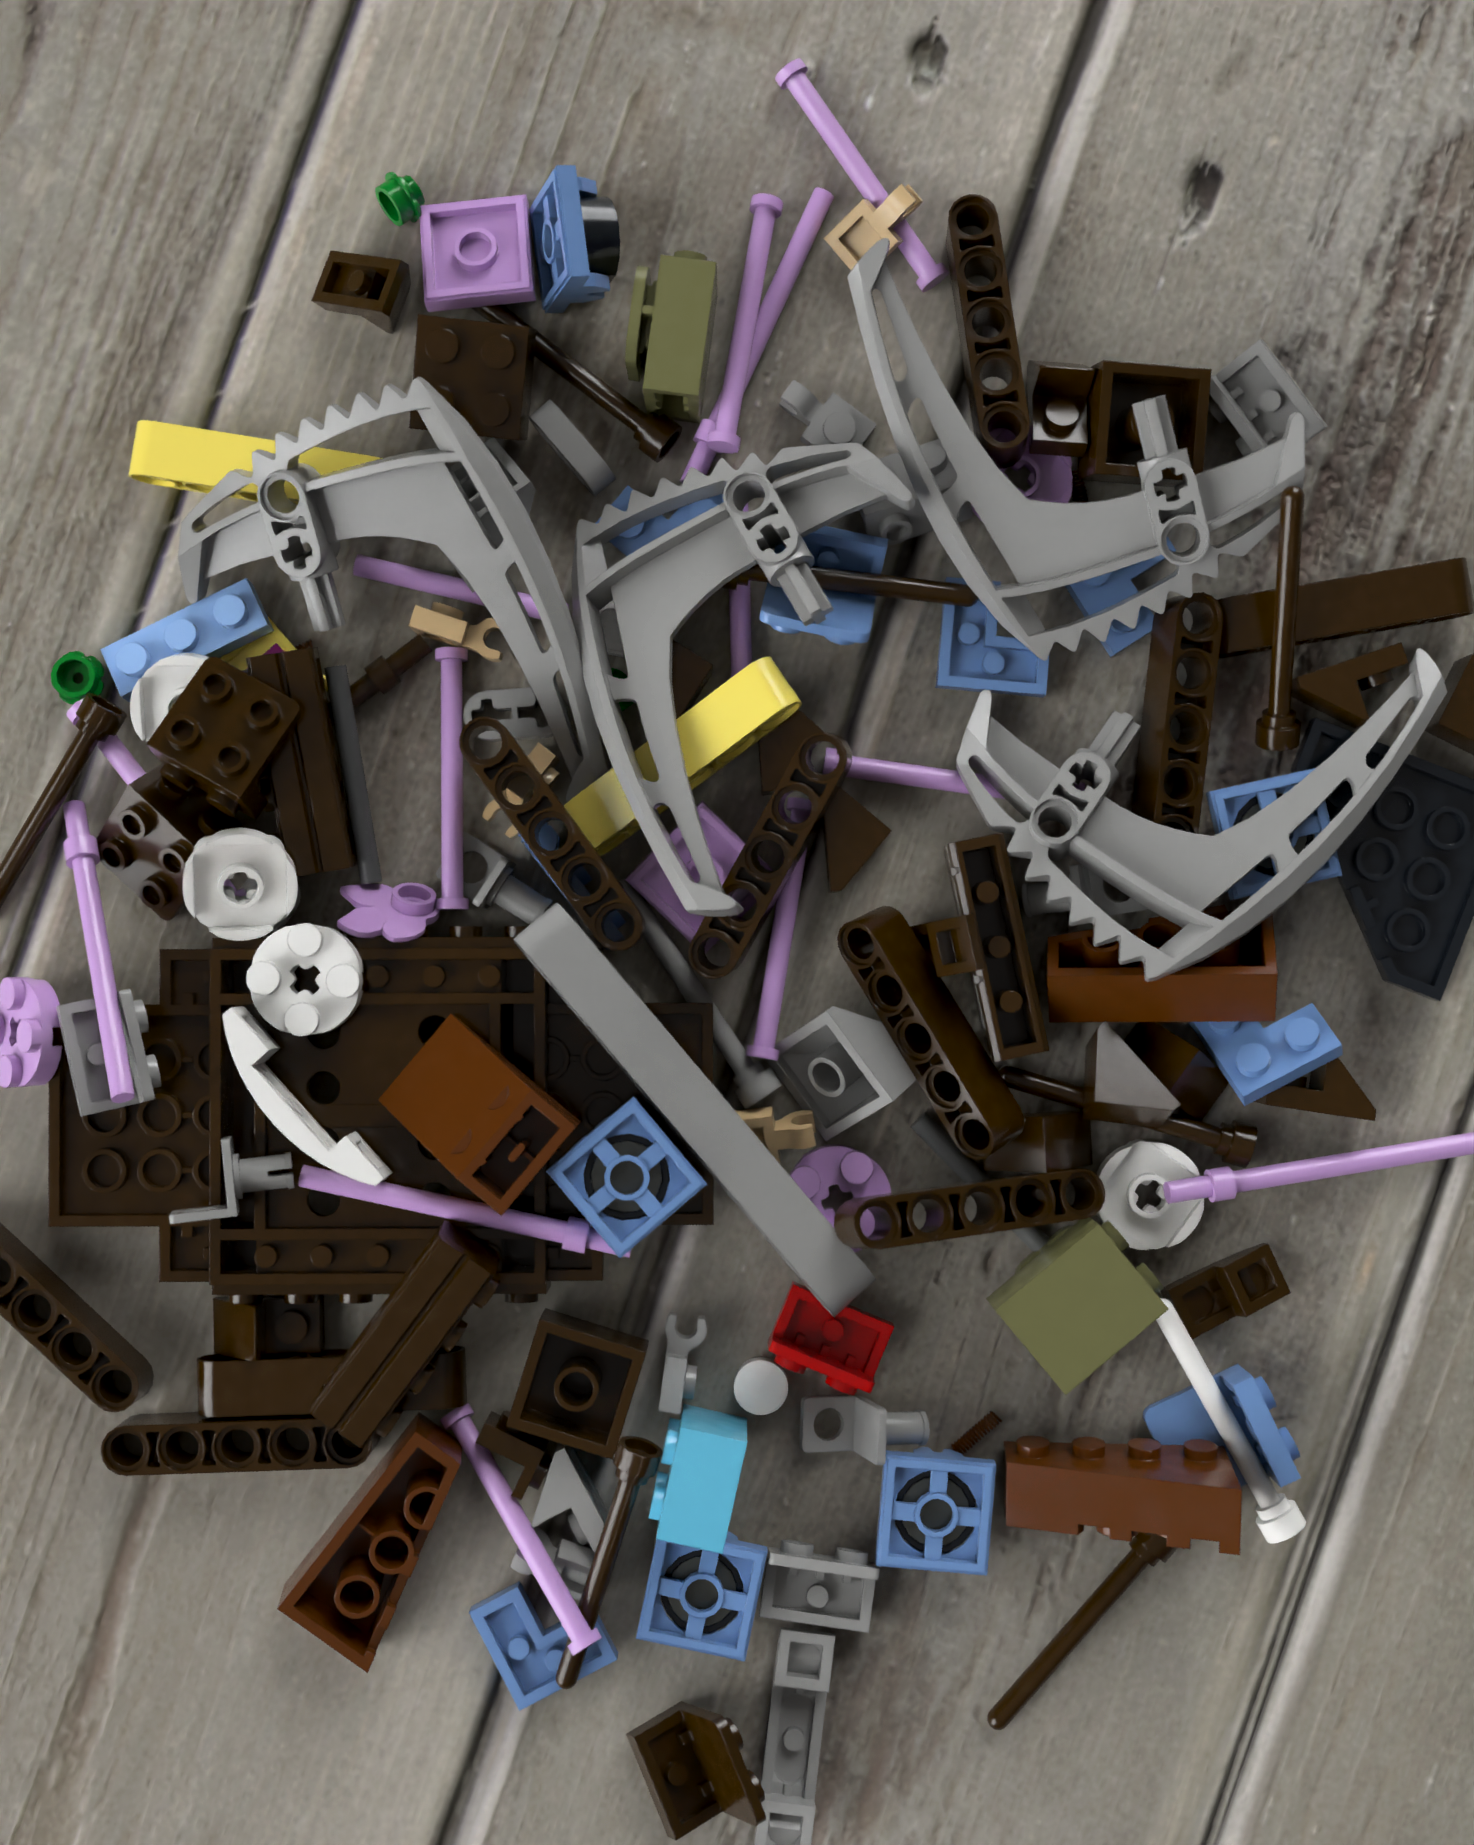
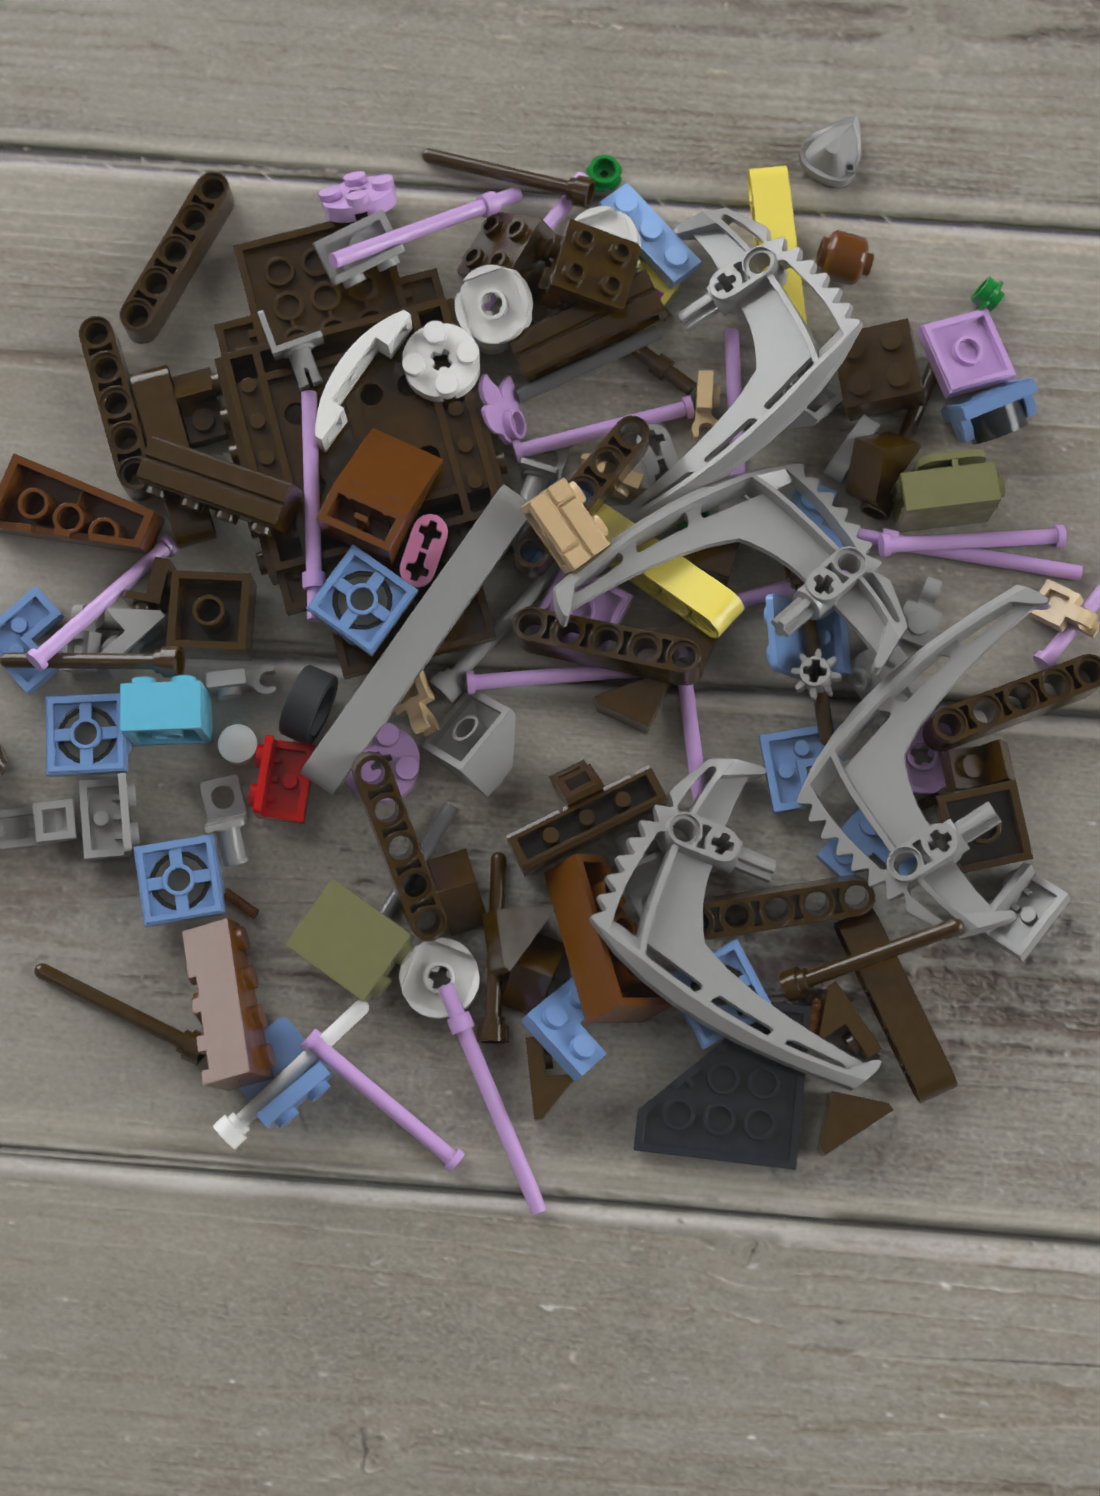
camera: 80 degrees right, 10 degrees down
dark brown slope [311,250,411,334] -> none
dark brown beam [837,906,1025,1160] -> none
dark brown slope [1160,1243,1291,1340] -> none
none -> black tyre [279,665,338,745]
none -> lavender bar [300,1028,465,1172]
none -> bright pink beam [399,514,448,588]
none -> tan brick [519,477,610,574]
none -> light grey gear [791,649,842,701]
none -> light grey piece [799,114,861,188]
none -> reddish brown leg [808,997,825,1035]
none -> reddish brown head [815,230,874,285]
none -> dark brown slope [846,431,921,507]

